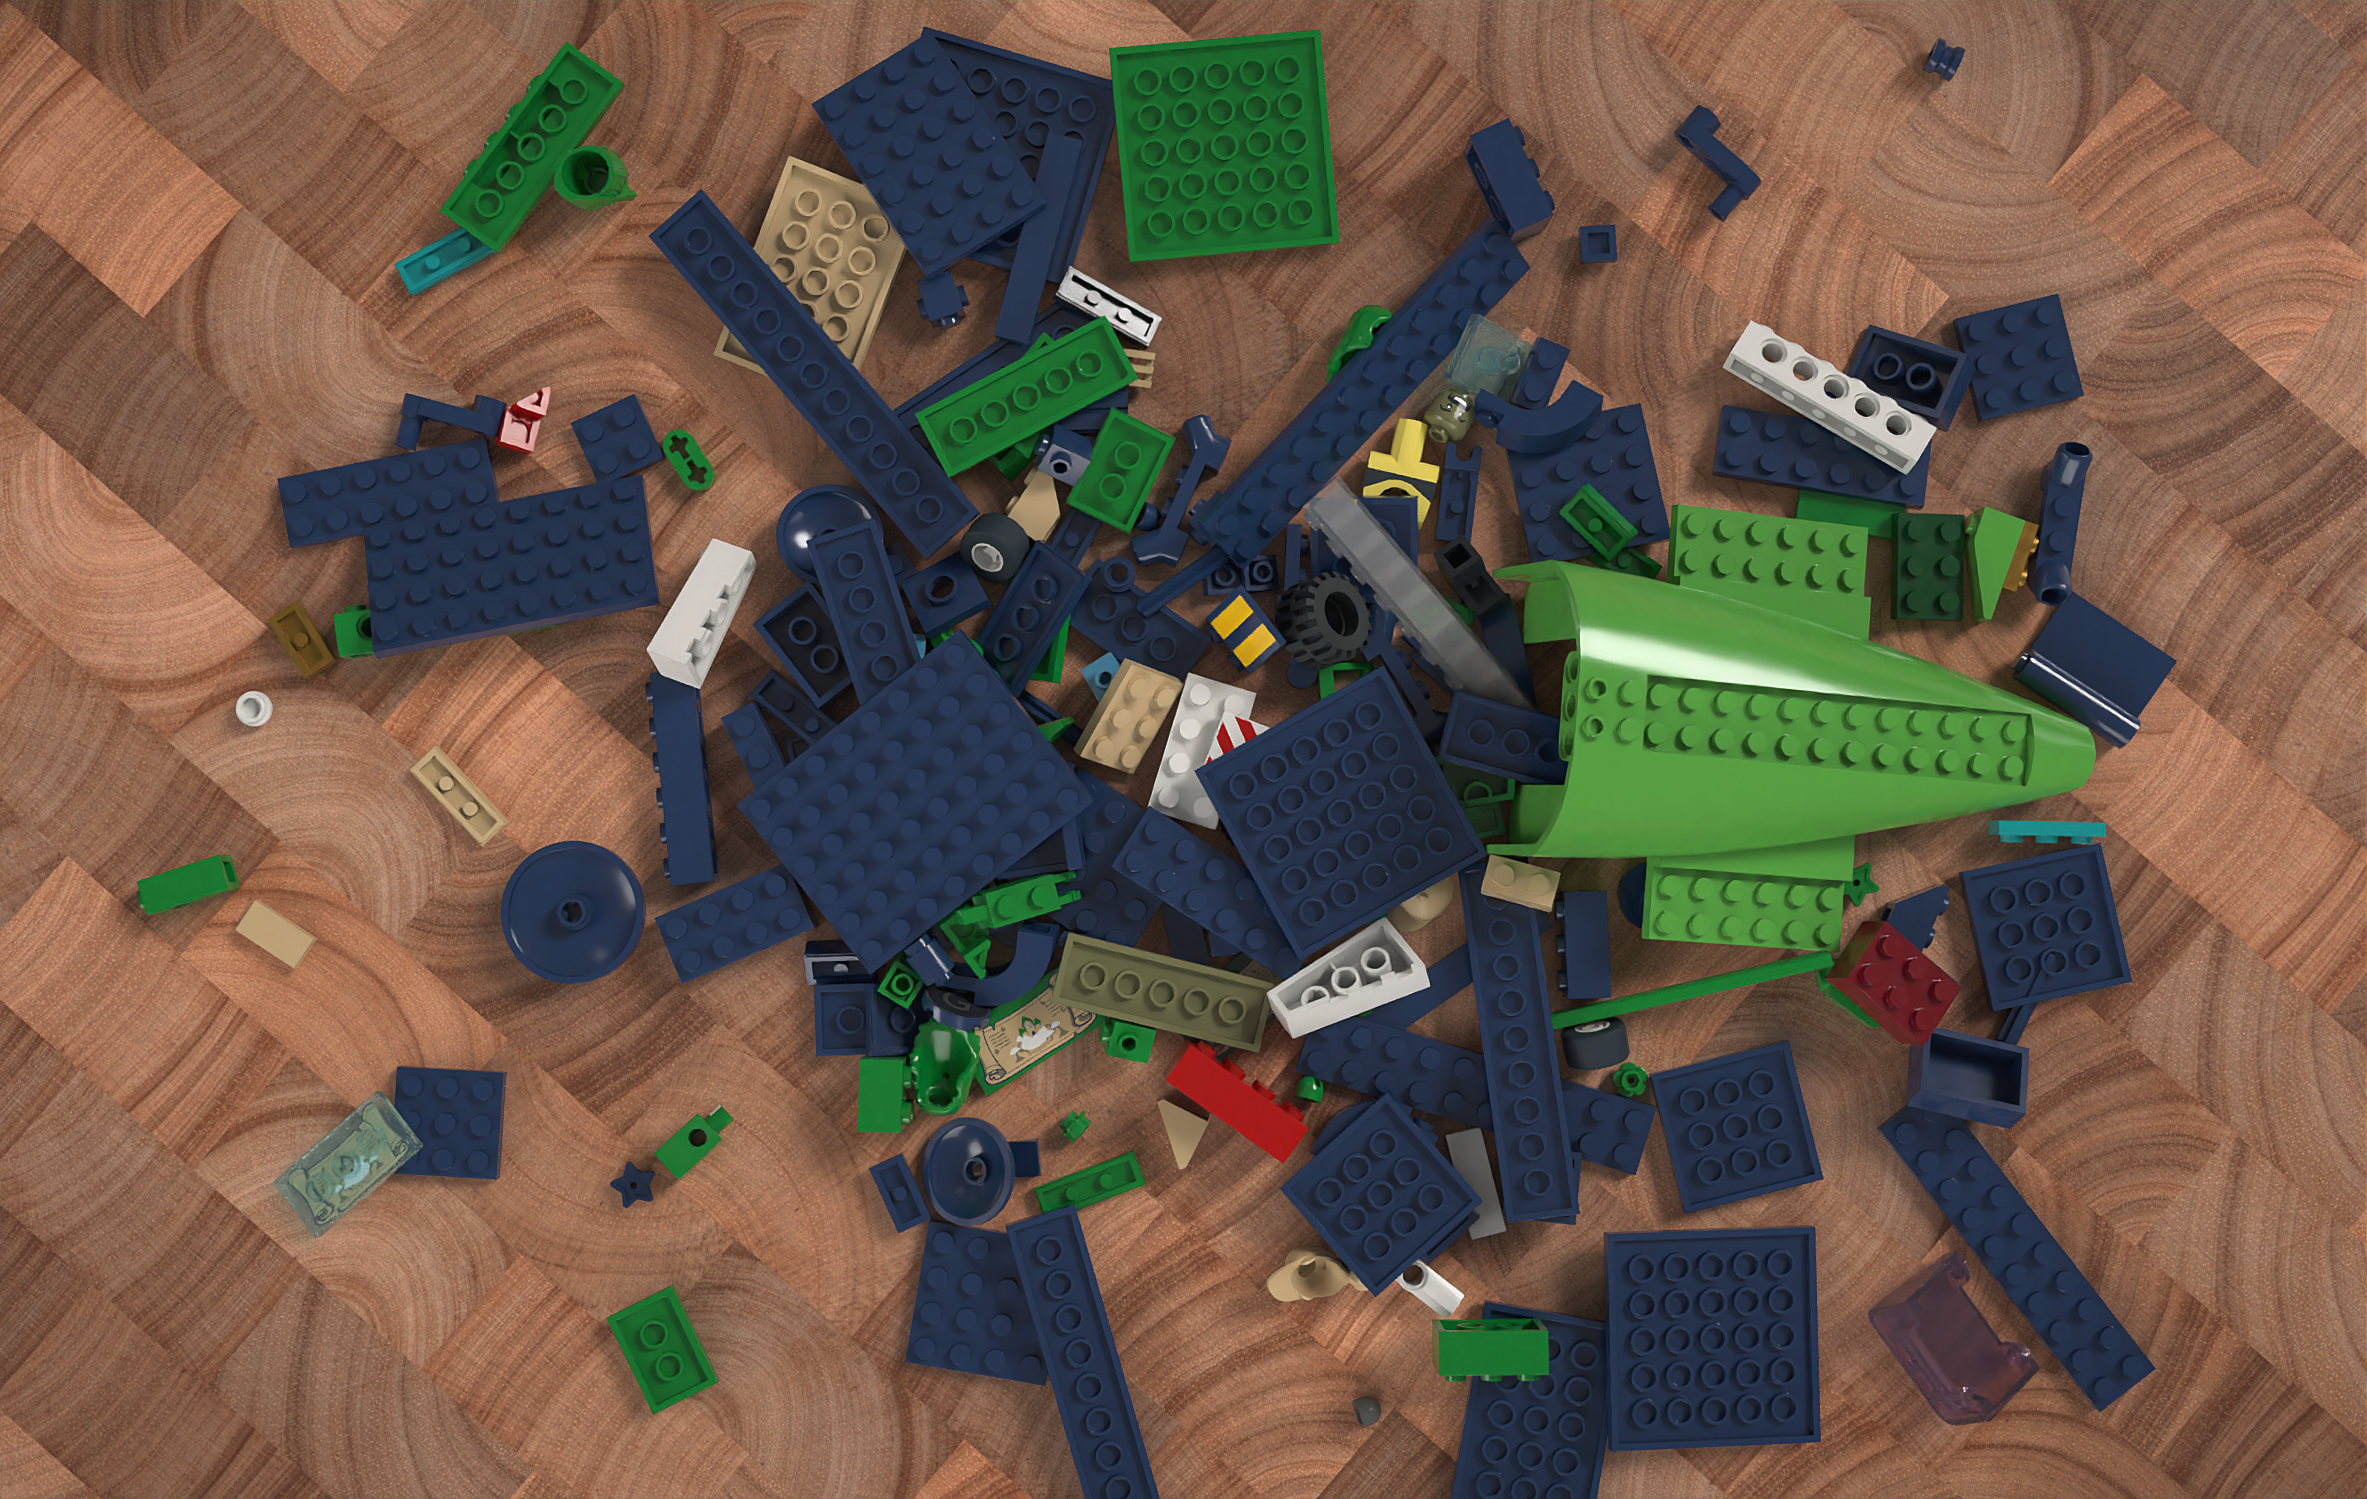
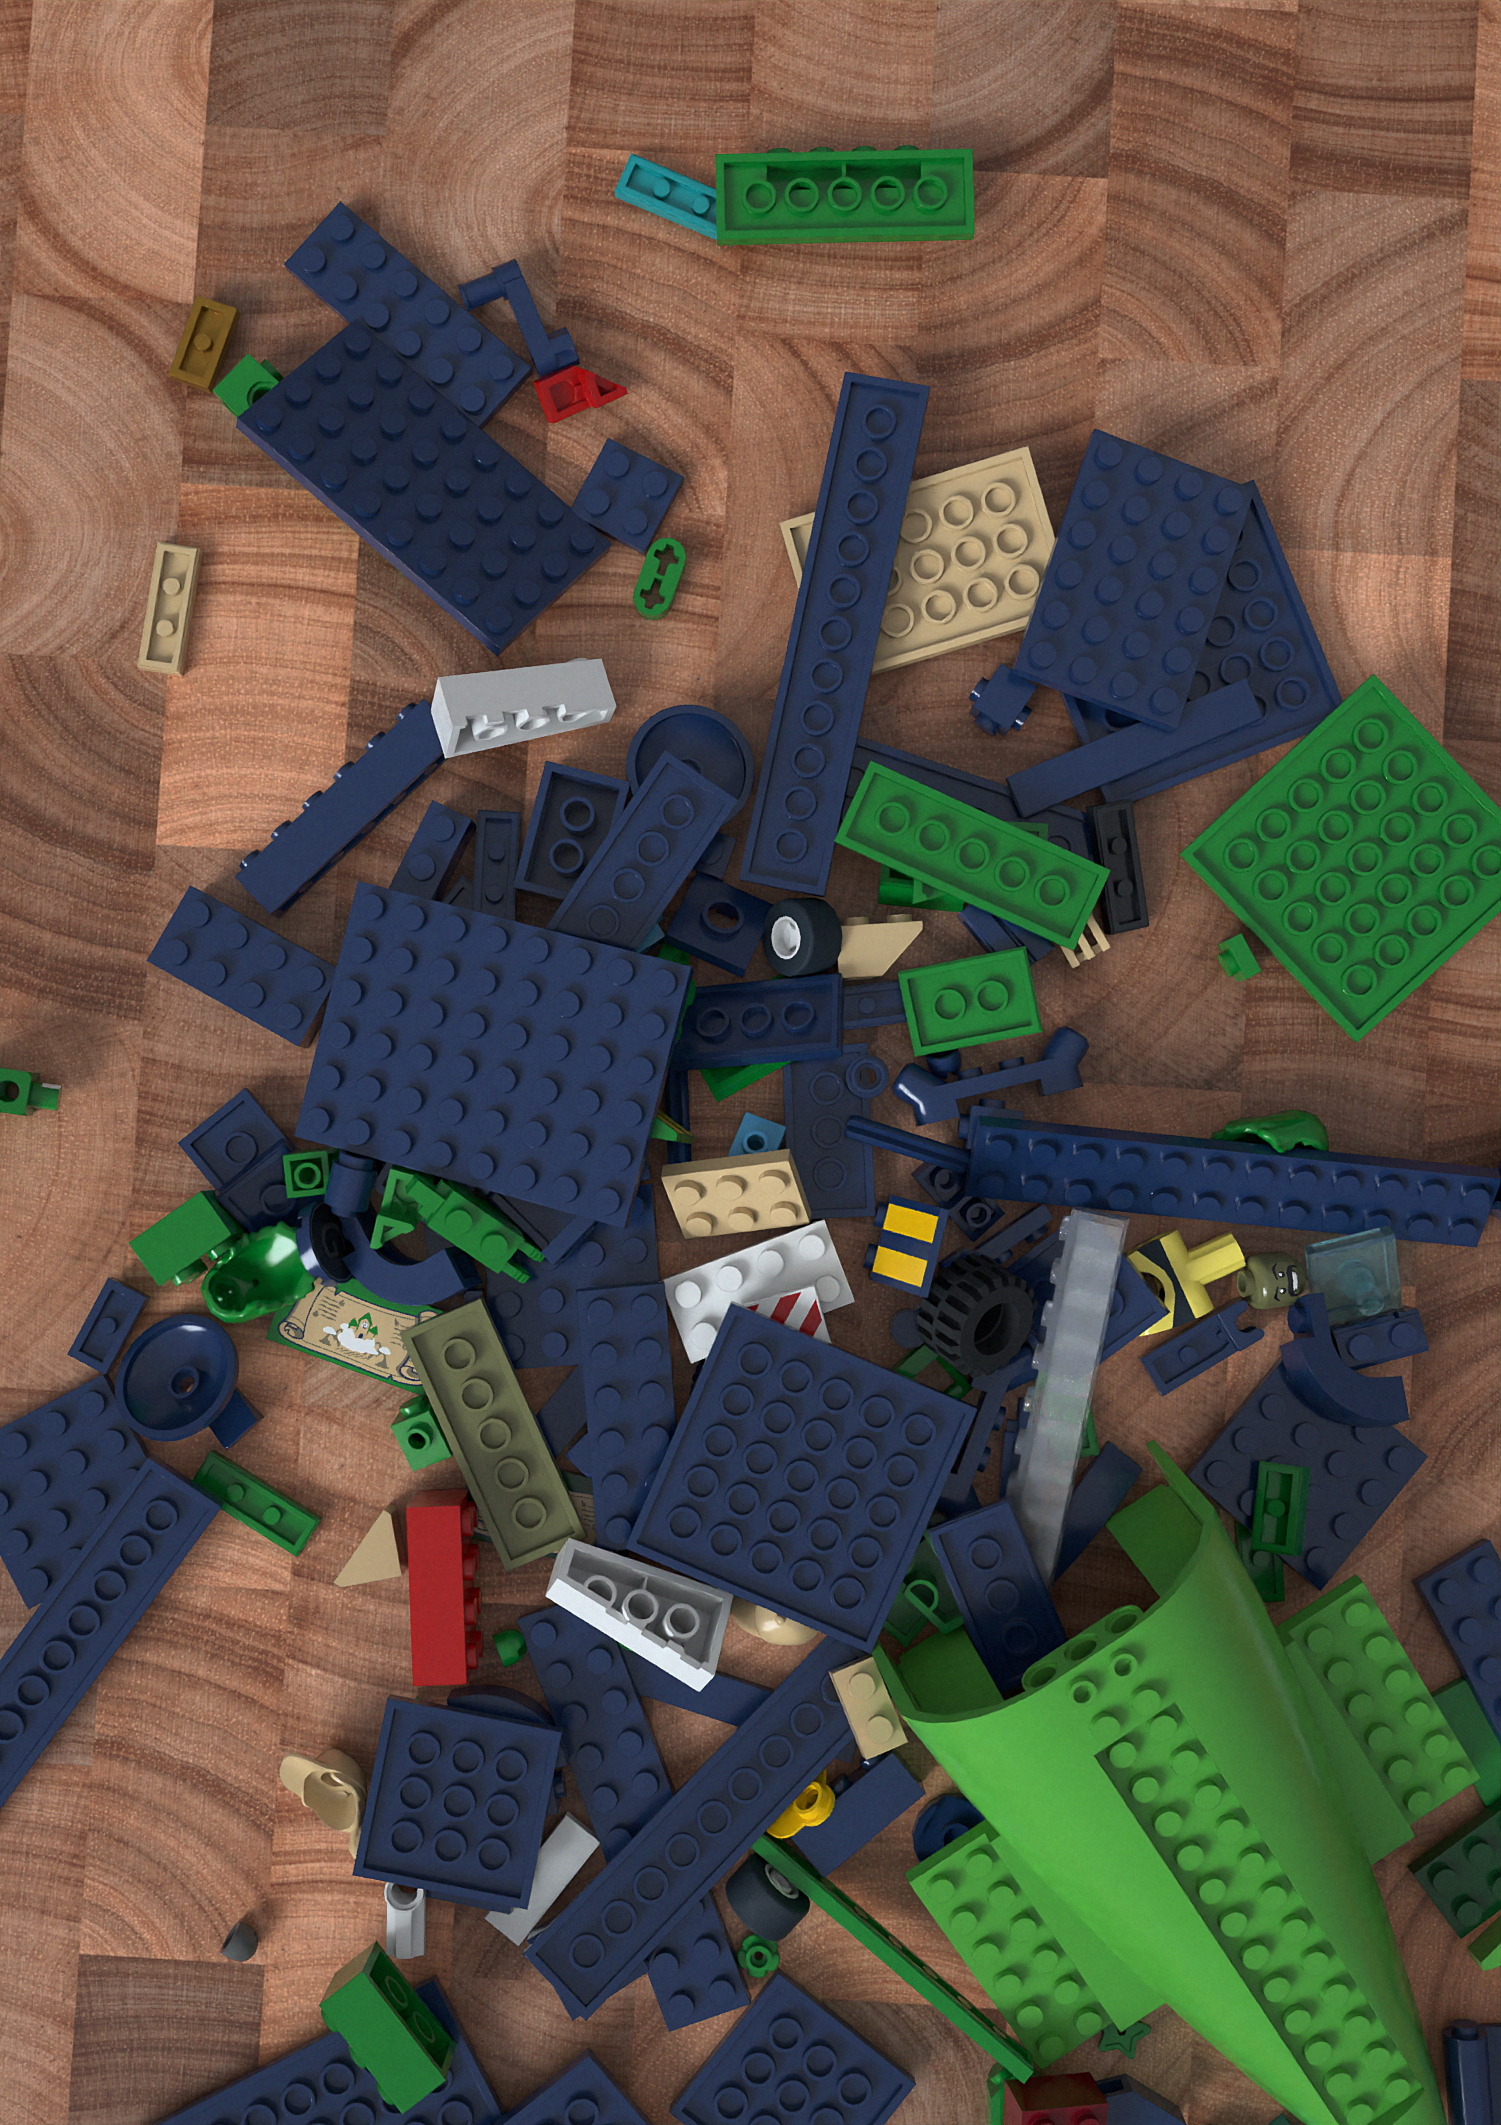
camera: 55 degrees right, 0 degrees up
white plate [236,691,273,726] -> none
dark blue dish [501,841,646,984] -> none
green helmet [554,145,637,211] -> none
dark blue slope [804,940,878,985] -> none
dark blue brick [1034,424,1093,487] -> none
green plate [1059,1111,1092,1143] -> none
black brick [1433,534,1509,622] -> none
none -> yellow plate [766,1768,835,1839]
none -> green plate [1217,933,1261,982]

